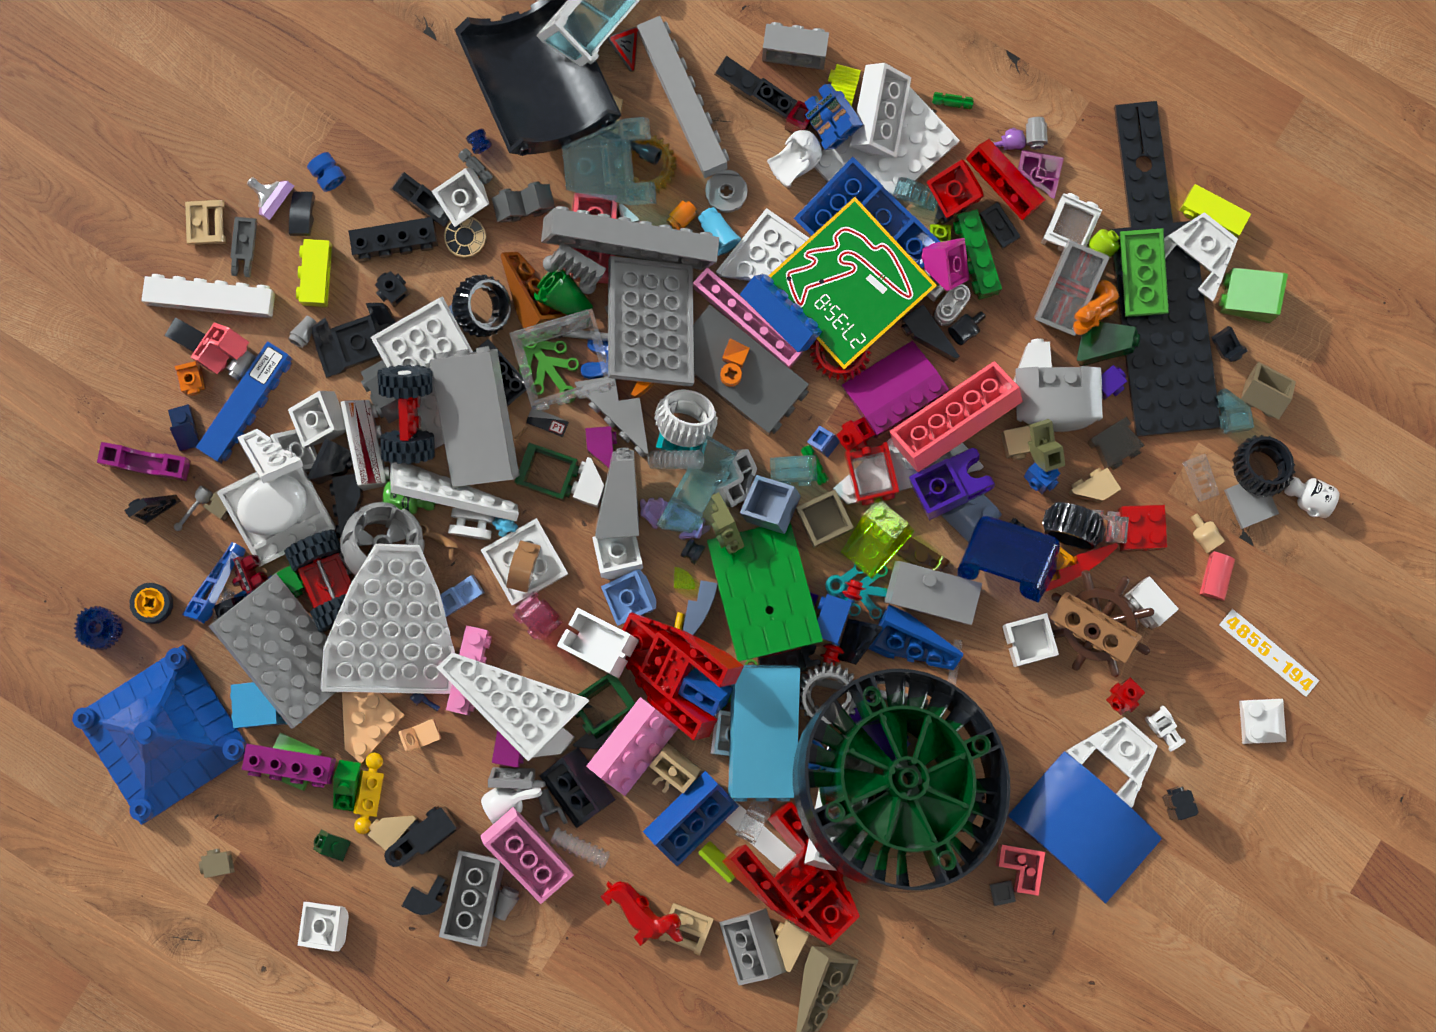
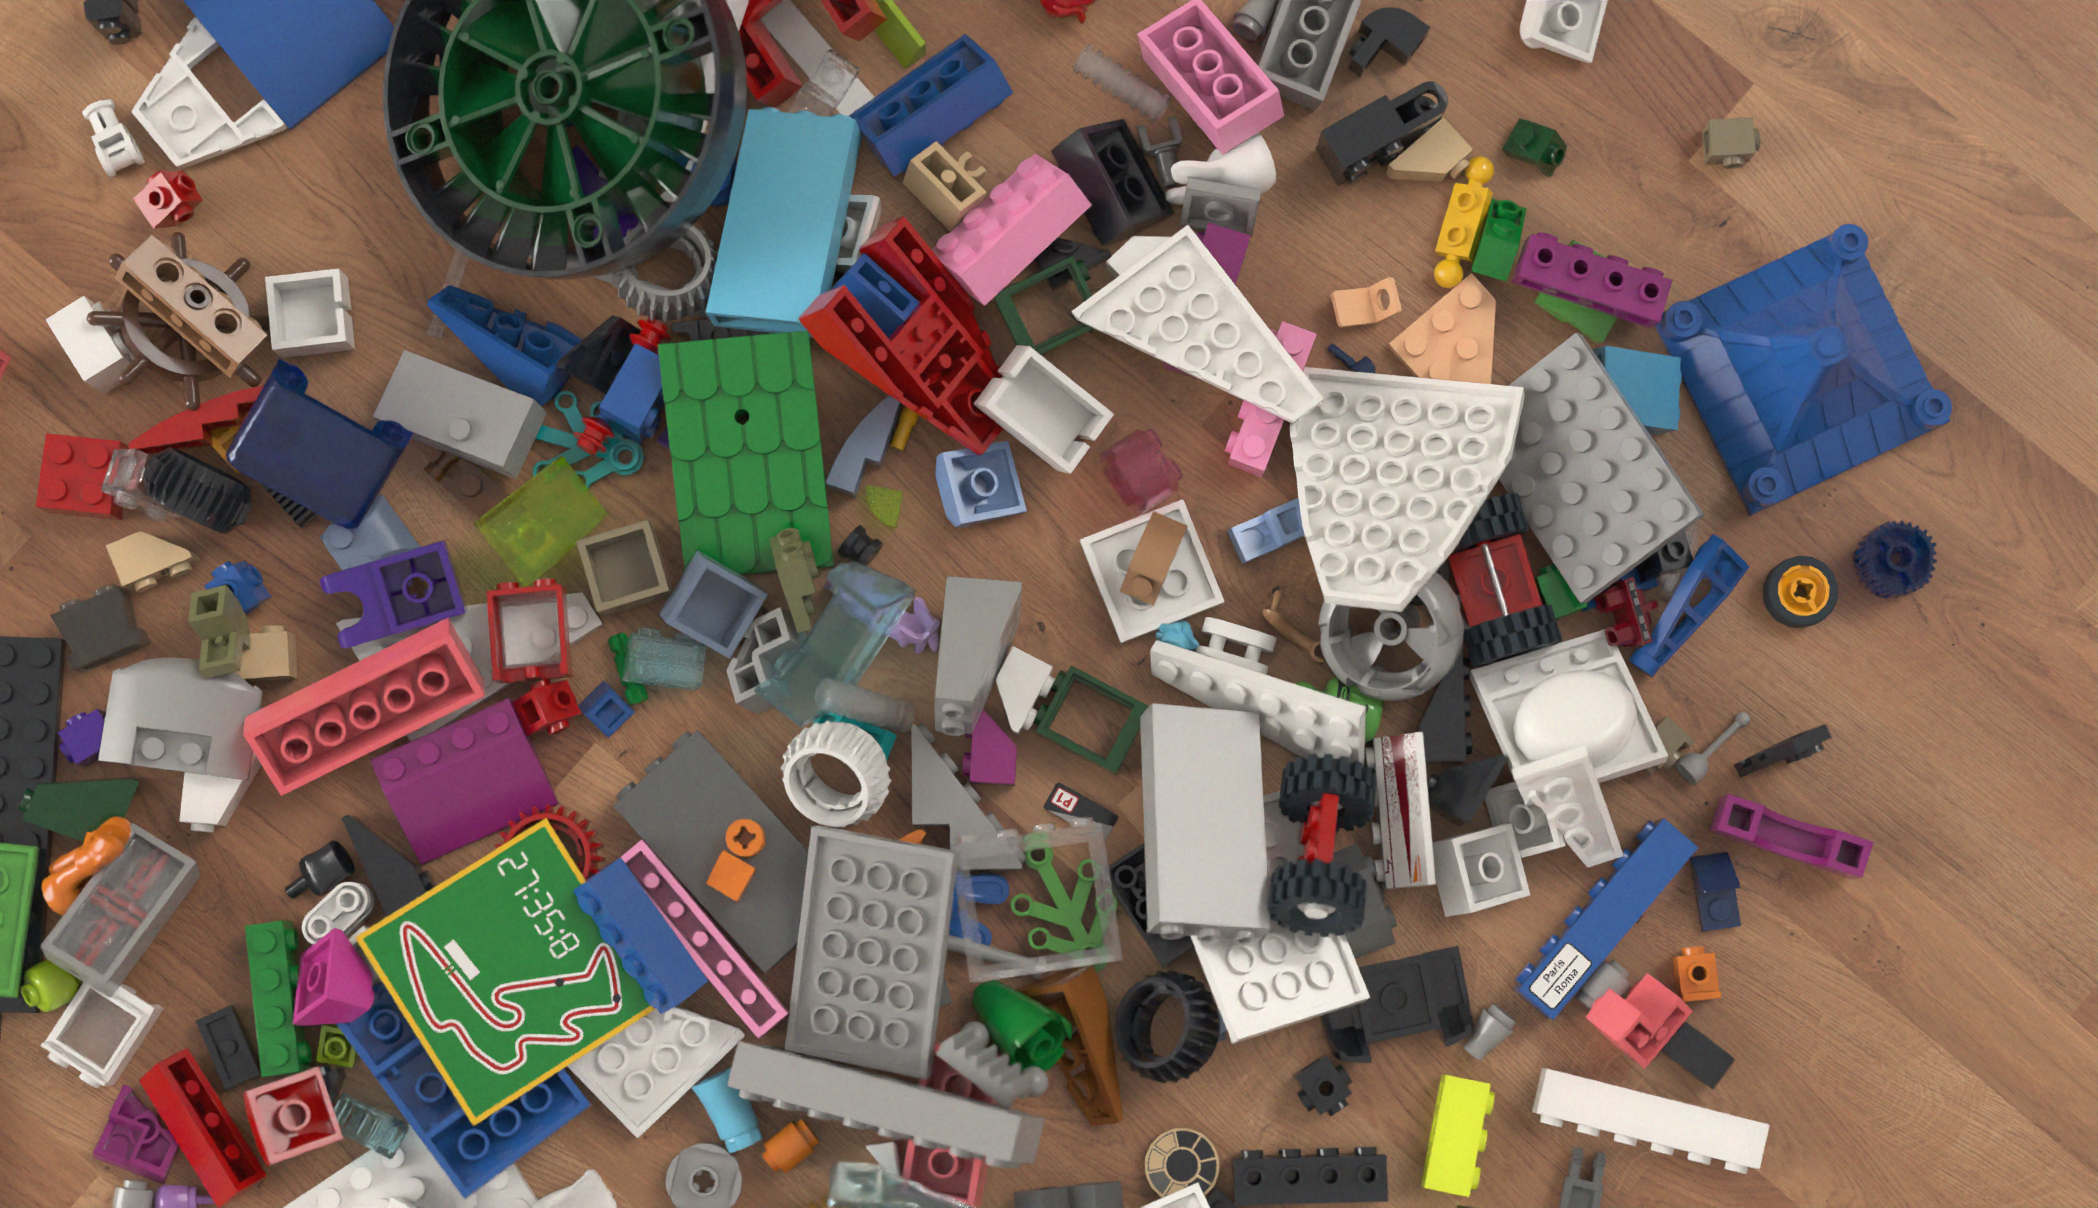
camera: 170 degrees left, 0 degrees up
white slope [592,536,643,579] -> none

